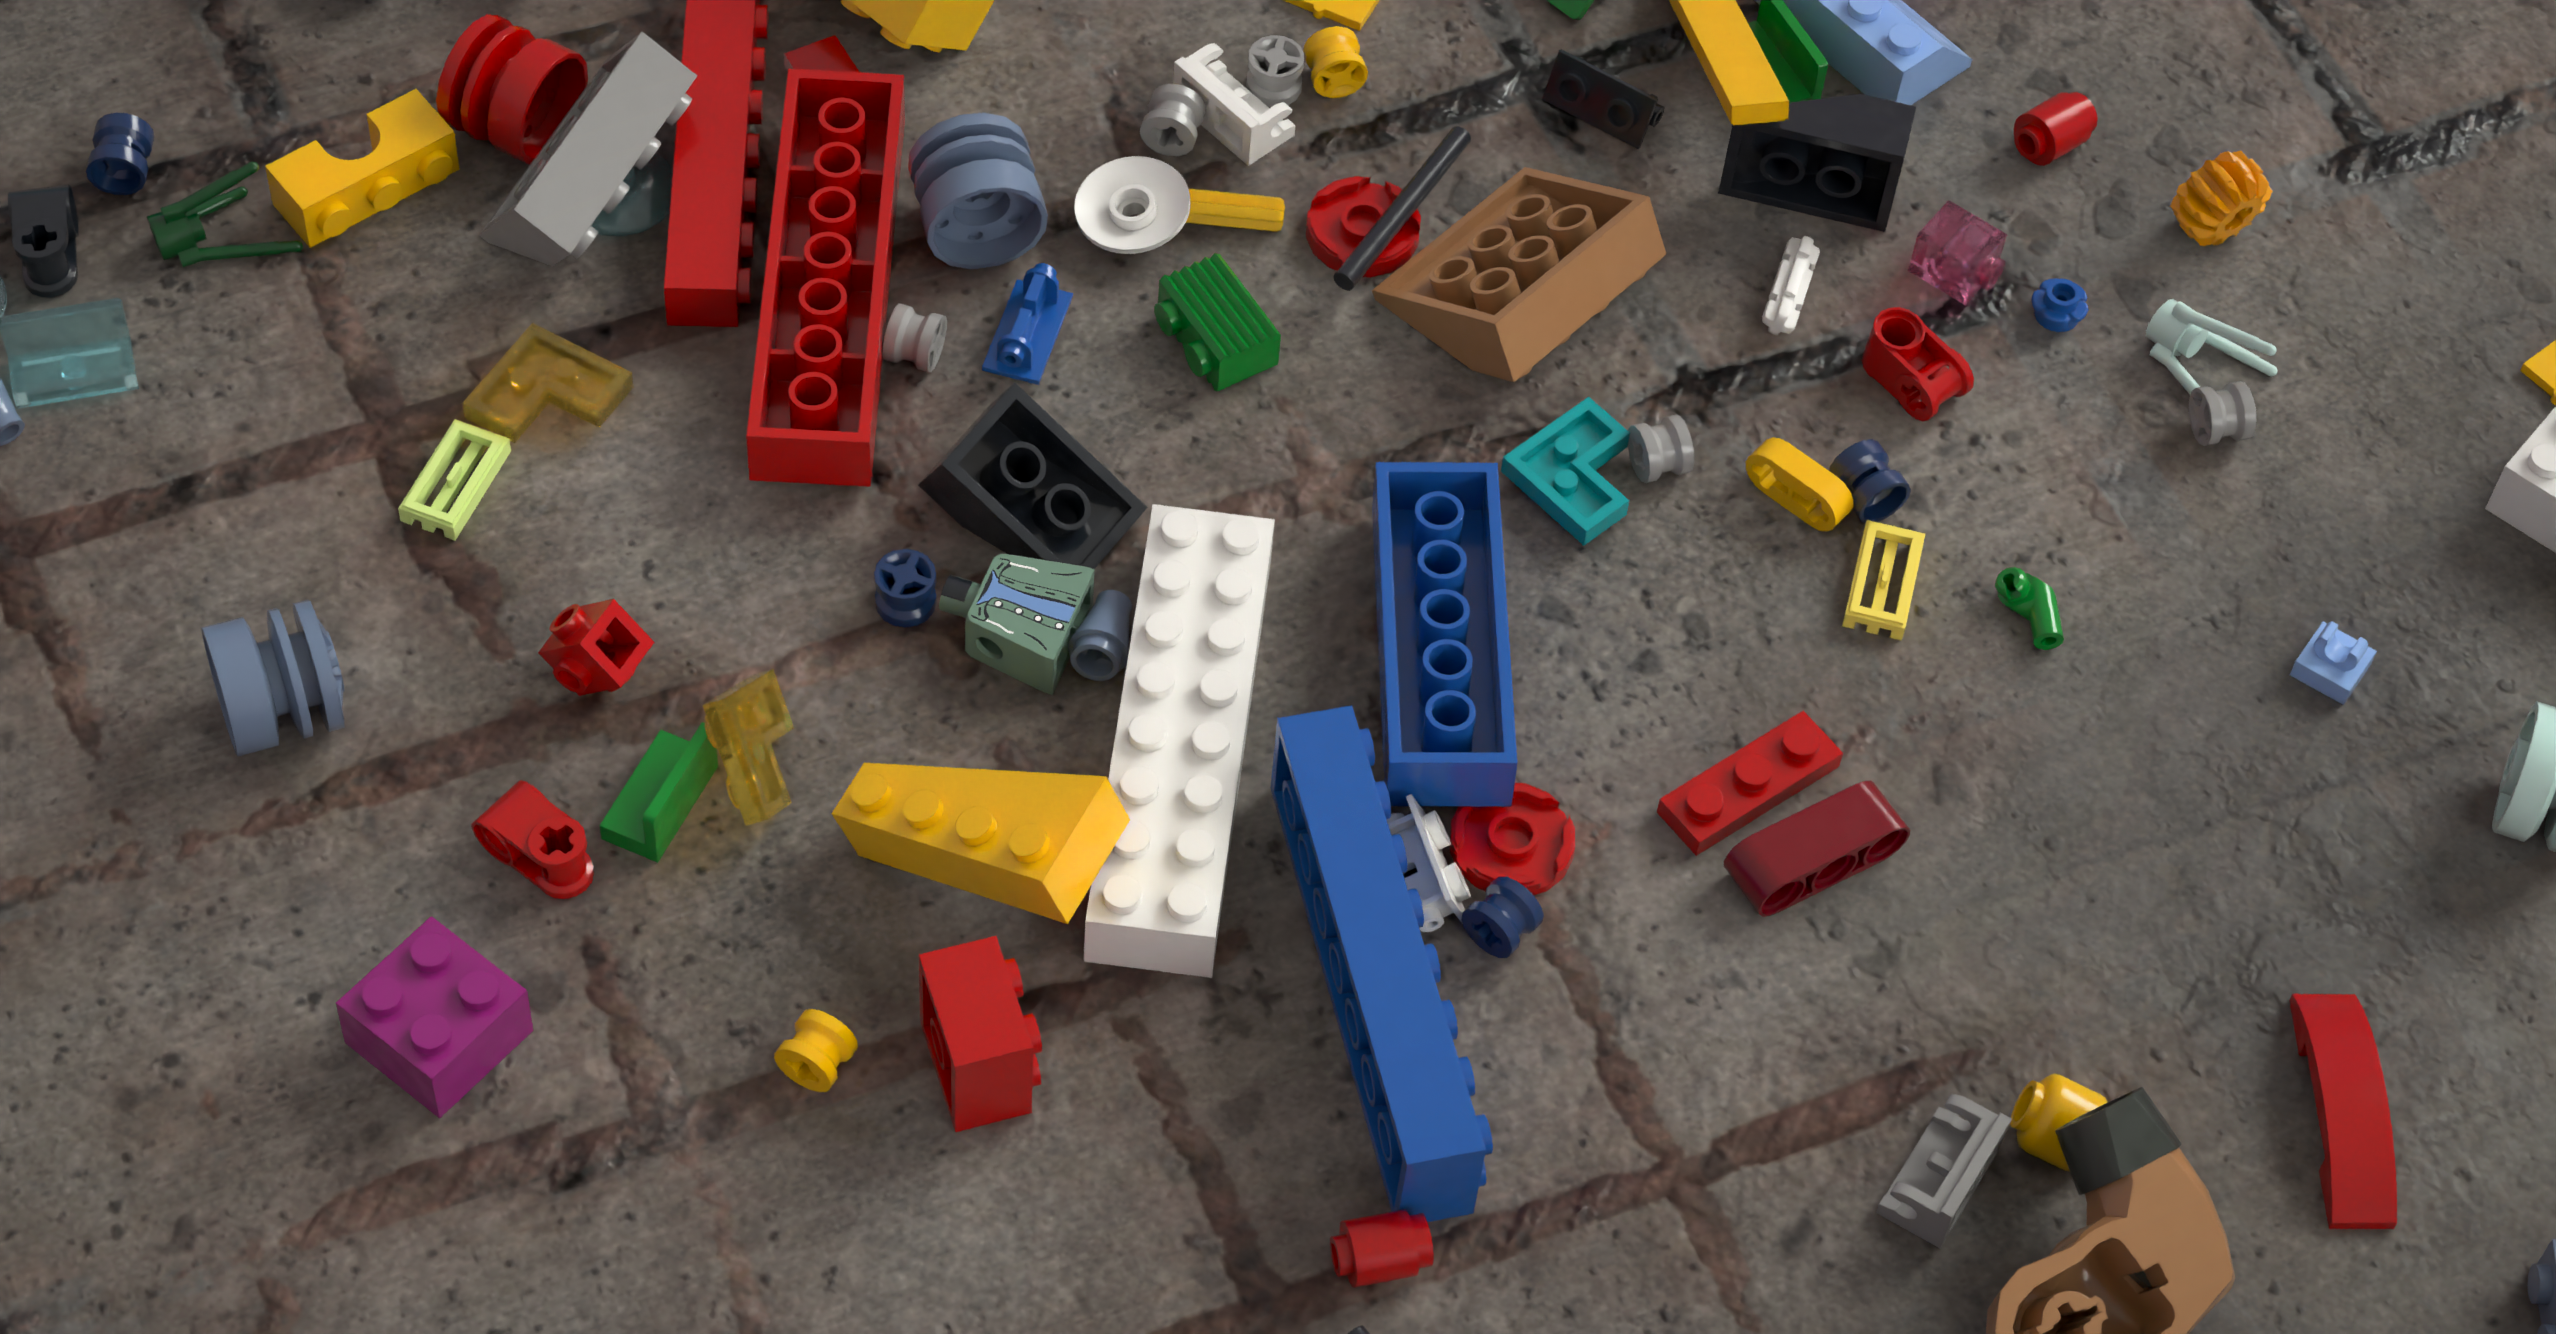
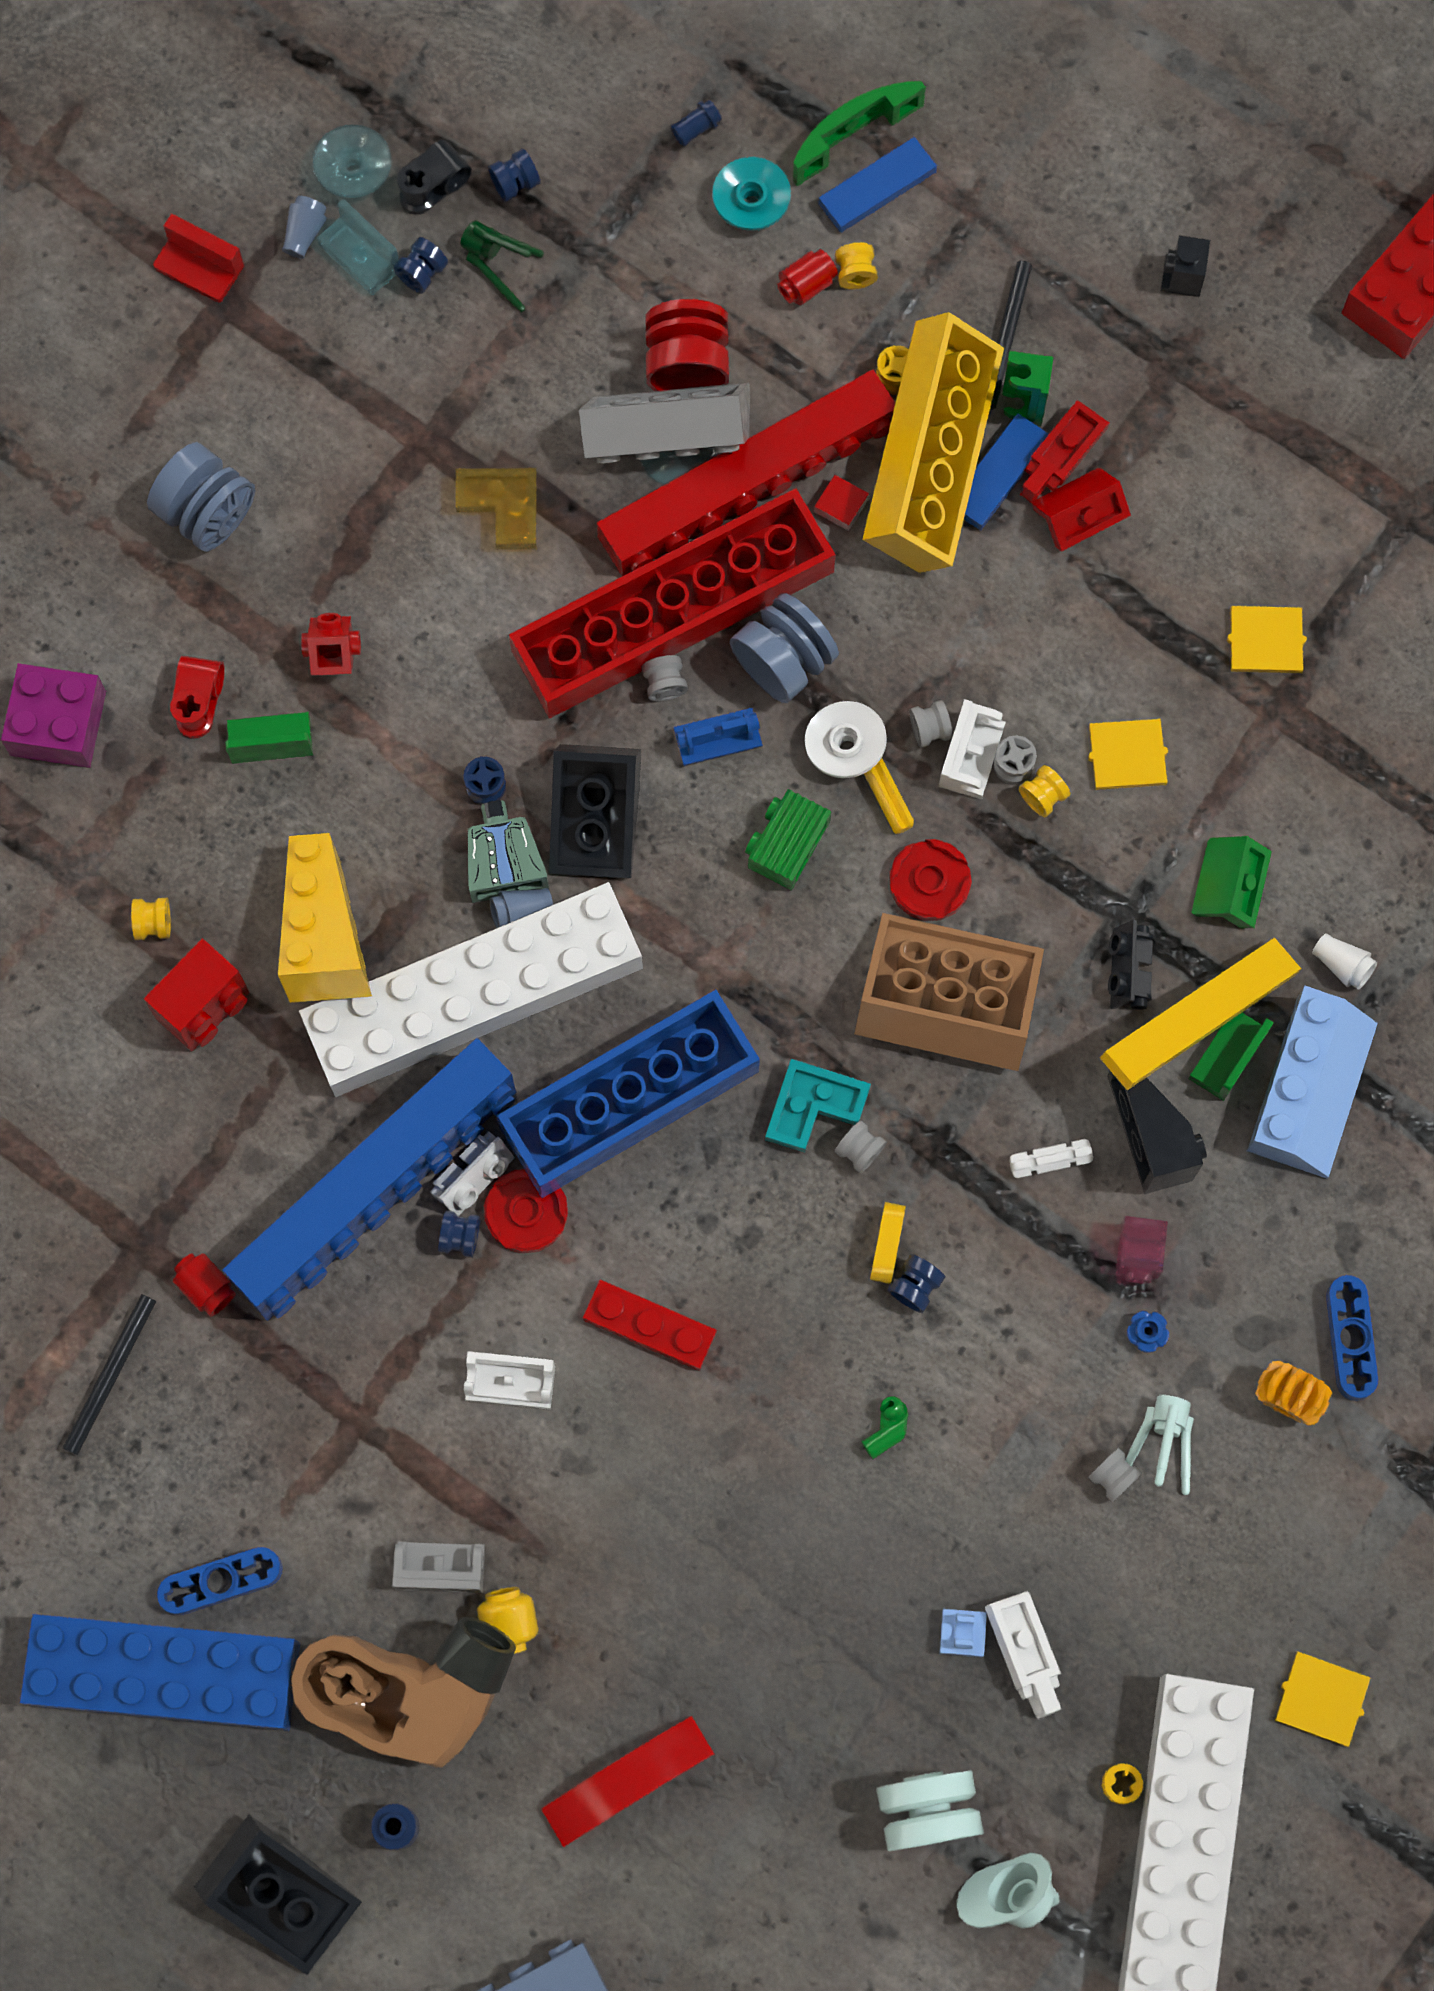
camera: 65 degrees right, 20 degrees up
yellow arch [265,89,460,248] -> none
yellowish green tile [398,419,511,541] -> none
clear yellow plate [702,669,794,826] -> none
black bar [1333,126,1471,291] -> none
dark red beam [1724,780,1910,917] -> none
light yellow tile [1842,520,1925,641] -> none
red piece [1862,307,1974,422] -> none
red brick [2013,92,2098,166] -> none
none -> dark blue wheel [393,237,448,294]
none -> white hinge [464,1351,555,1409]
none -> white hinge [985,1591,1061,1719]
none -> blue beam [1326,1275,1378,1401]

